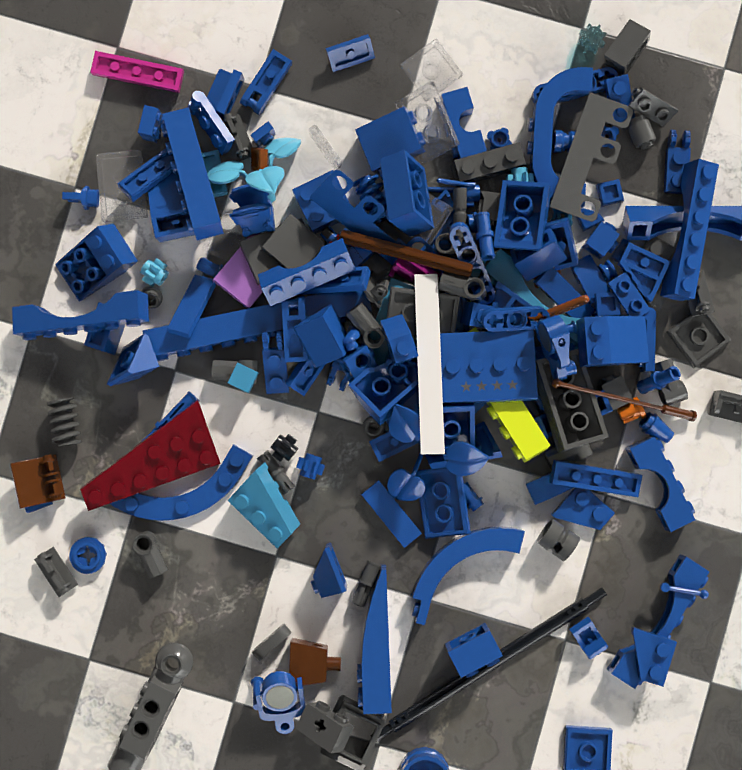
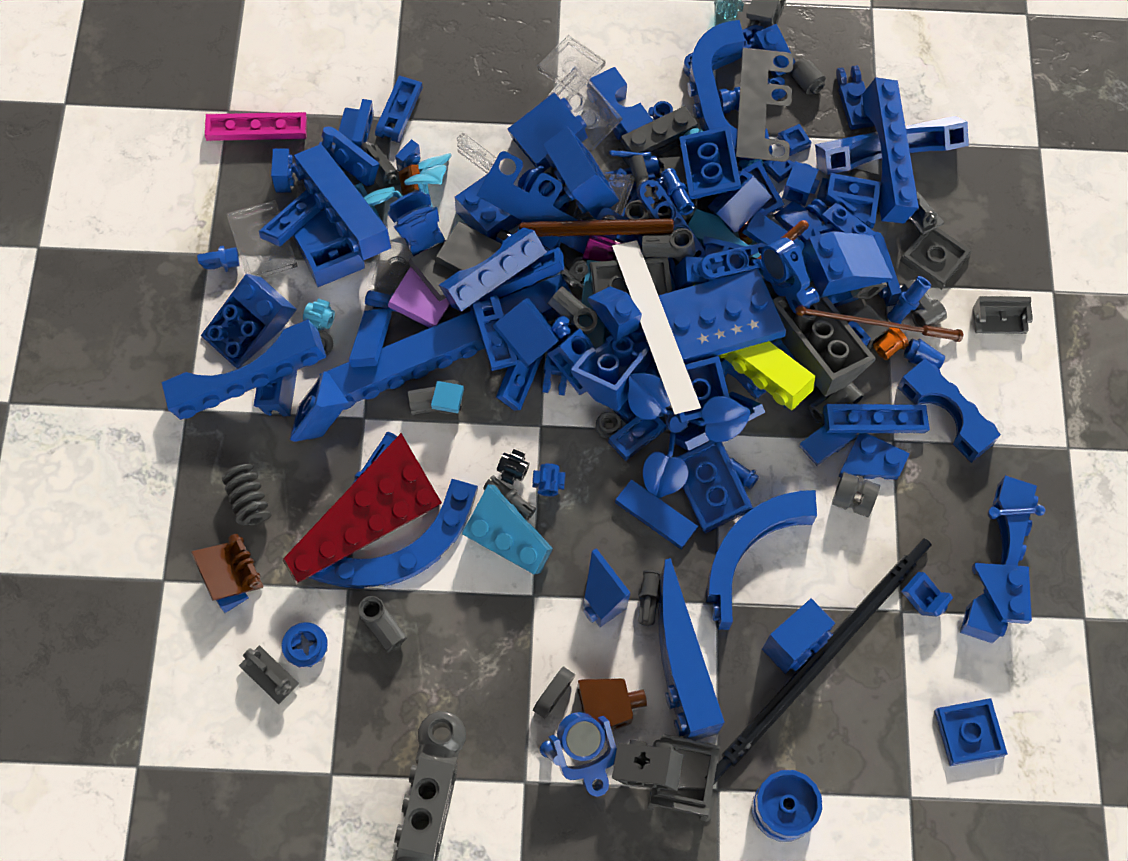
camera: 20 degrees left, 20 degrees down
blue hinge [262,331,289,394] -> none
blue plate [326,34,375,72] -> none
dark grey hinge [628,88,679,127] -> none

